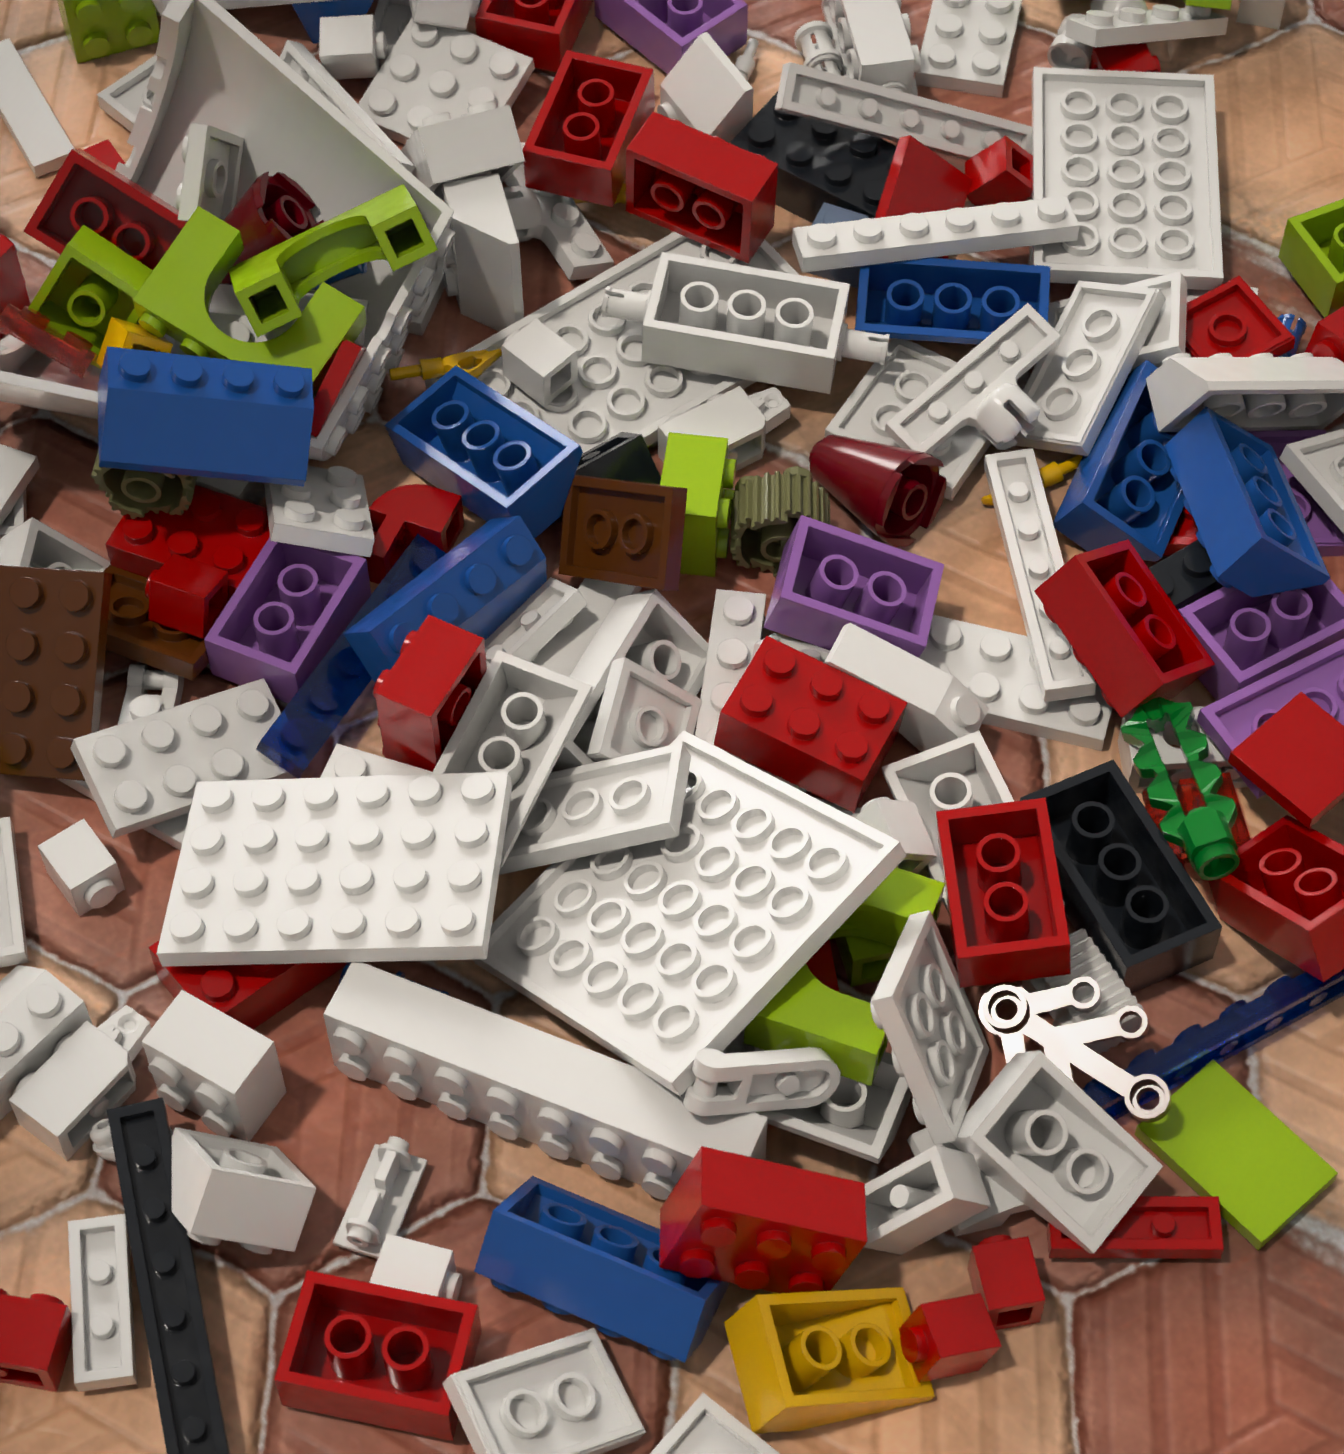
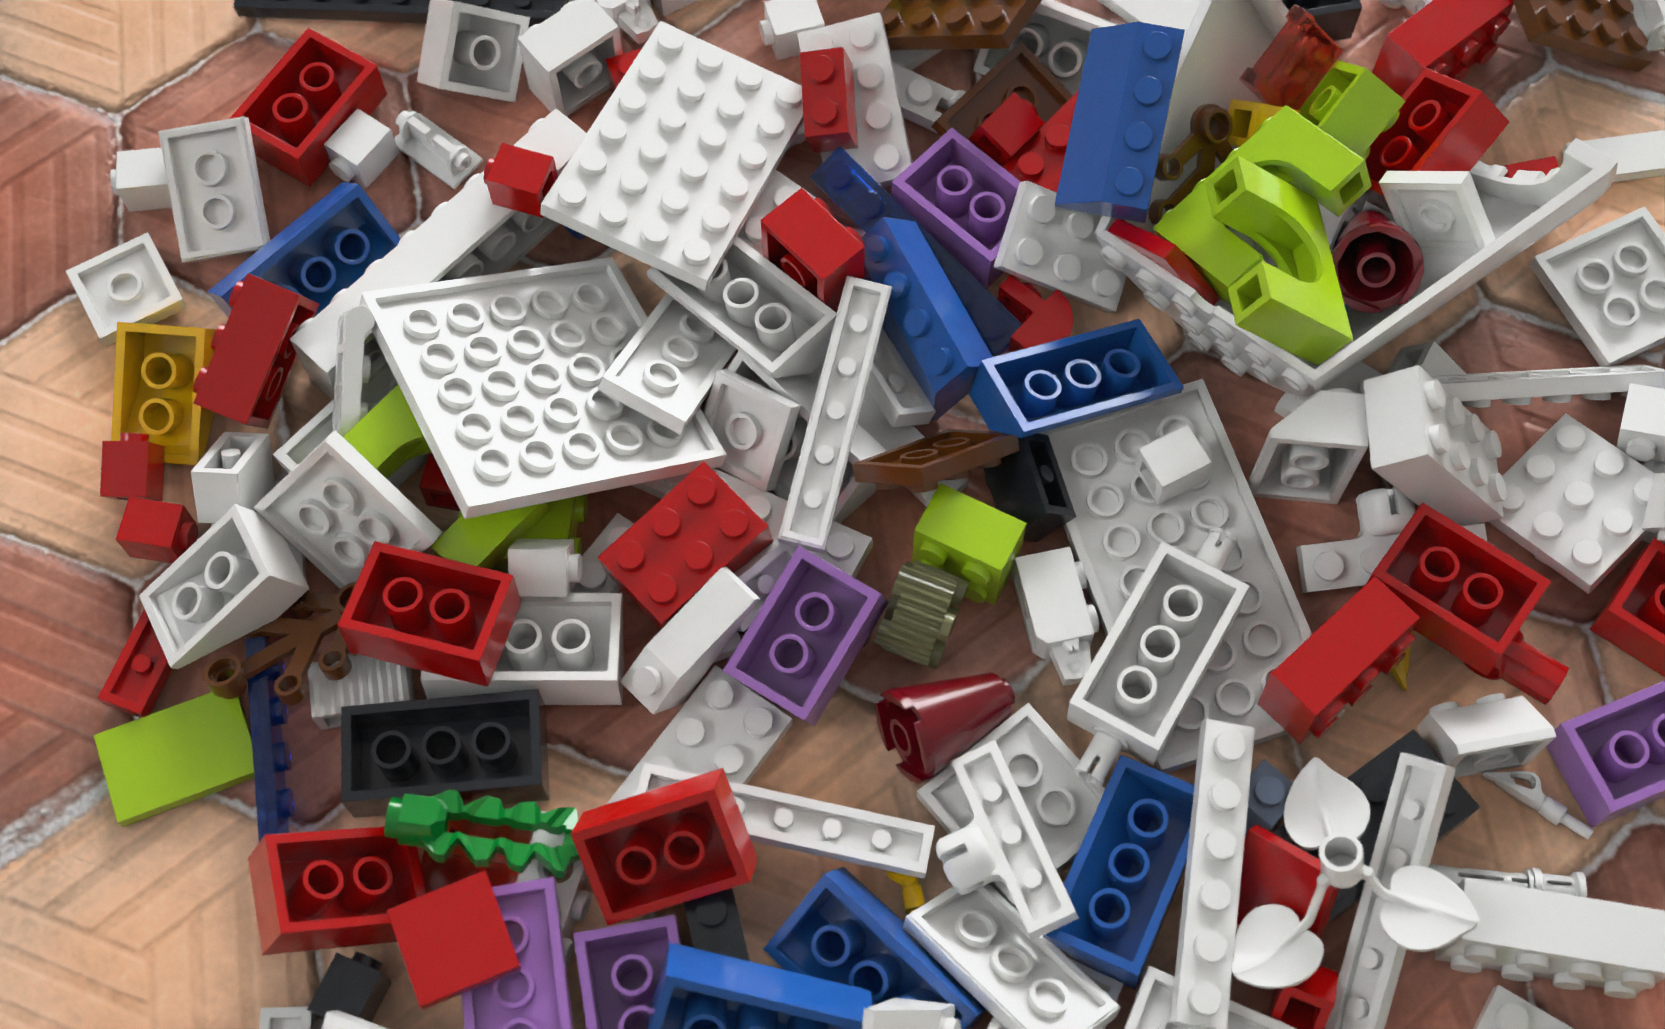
camera: 110 degrees right, 10 degrees up
yellow hand [389,348,502,381] -> none
none -> red brick [483,142,558,218]
none -> white tile [778,276,892,554]
none -> red brick [800,47,858,153]
none -> white plant [1232,757,1479,989]

